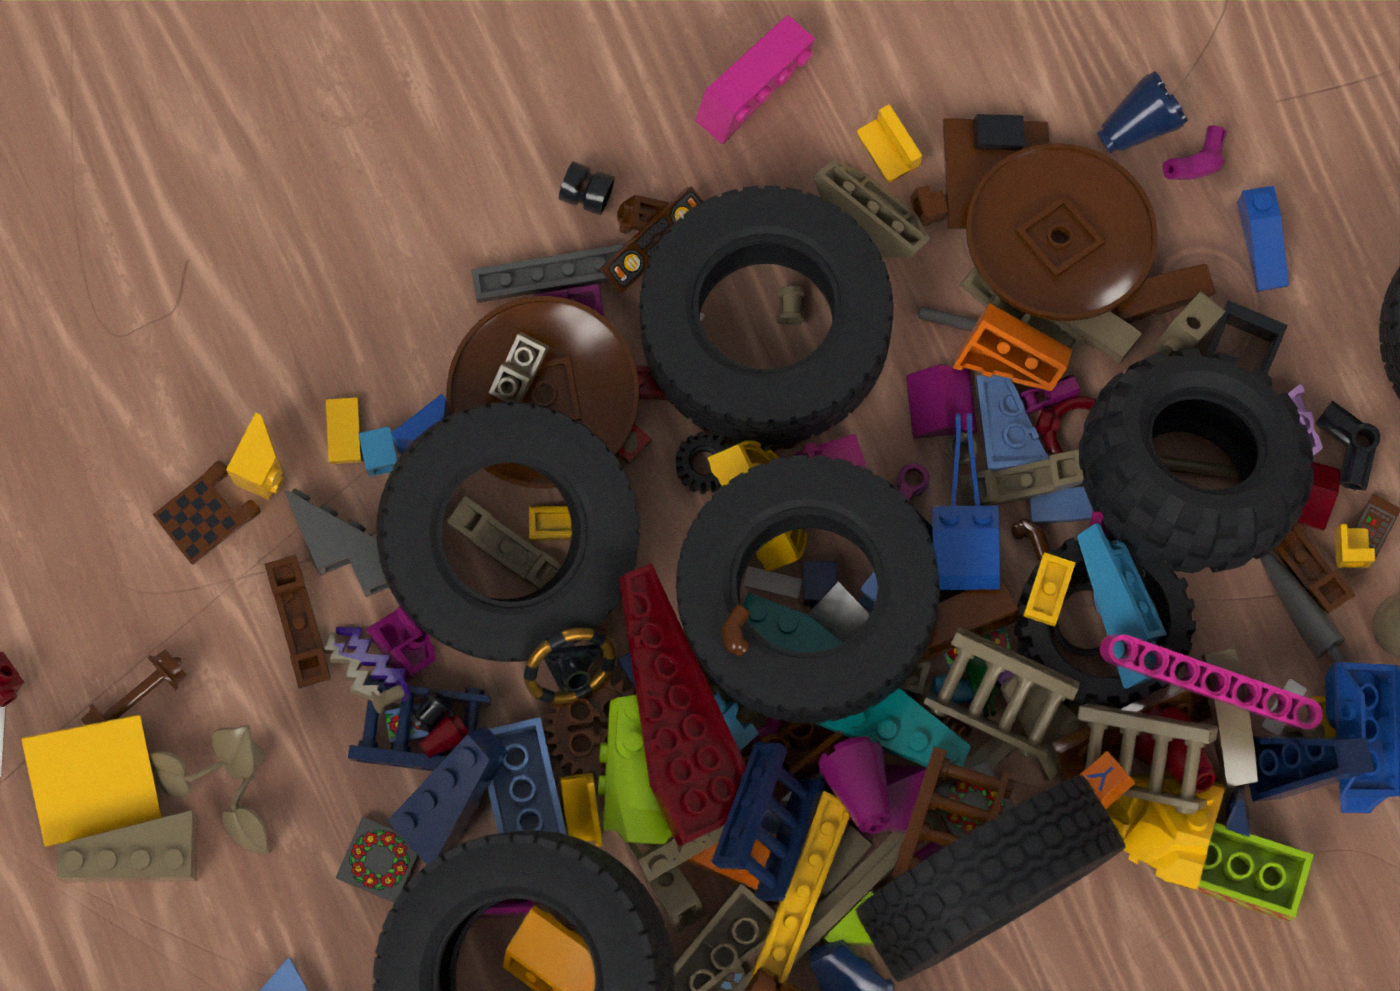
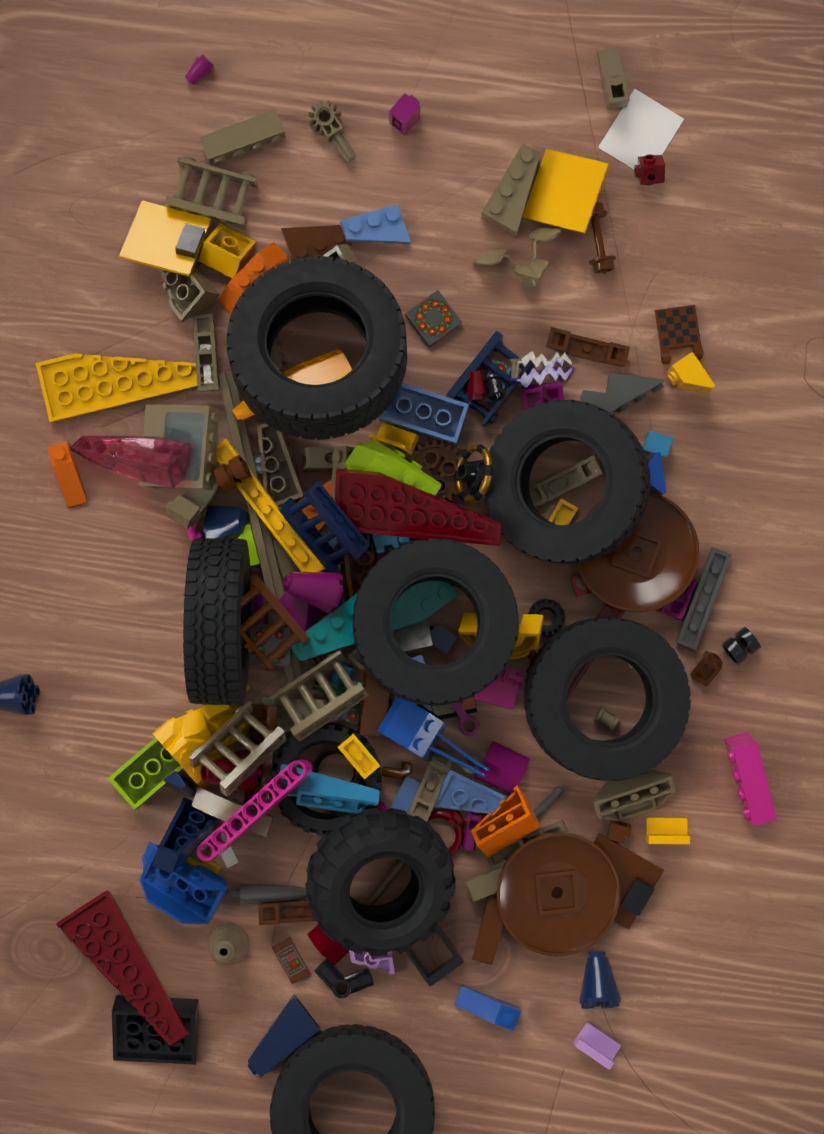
camera: 120 degrees right, 10 degrees up
yellow tile [326,397,362,464] -> none
dark blue wedge [388,726,508,865] -> none
dark tan slope [489,332,549,403] -> none
tile [599,186,703,293] -> none
reddish brown arm [721,604,751,656] -> none
white sticker [743,566,803,598] -> none
orange brick [1080,751,1135,810] -> none
dark tan torso [1154,291,1226,357] -> none
magenta arm [1163,125,1227,180] -> none
yellow panel [1335,523,1375,568] -> none
none -> lavender panel [573,1022,621,1070]

